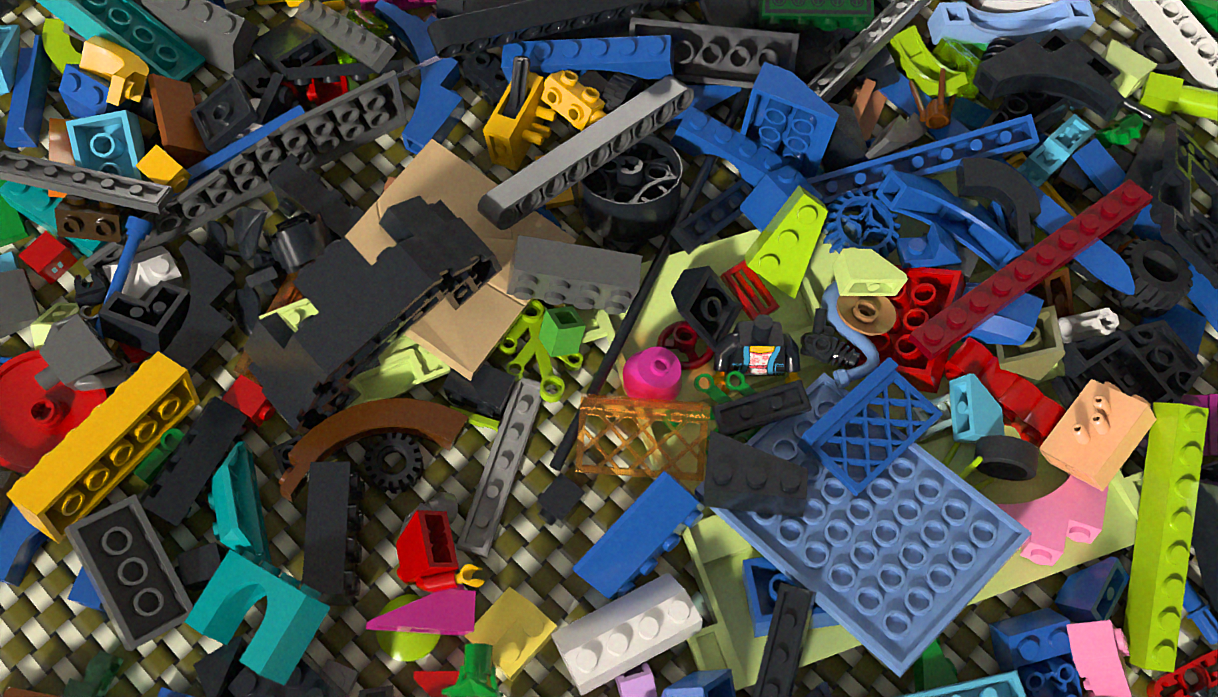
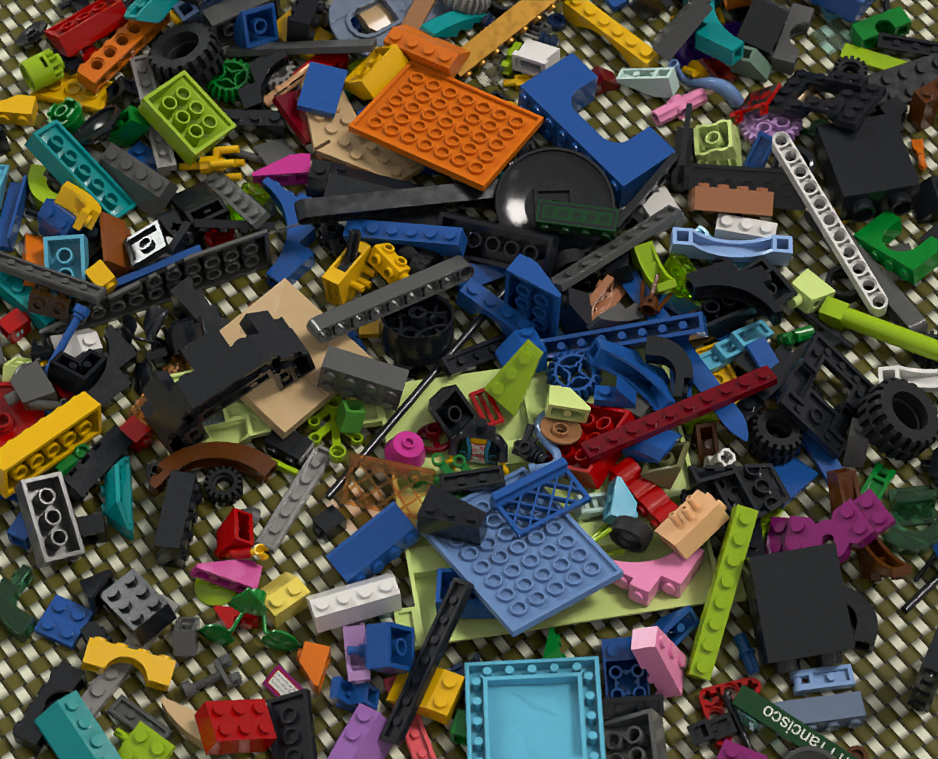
camera: 15 degrees right, 10 degrees down
teal arch [184,549,331,685] -> none

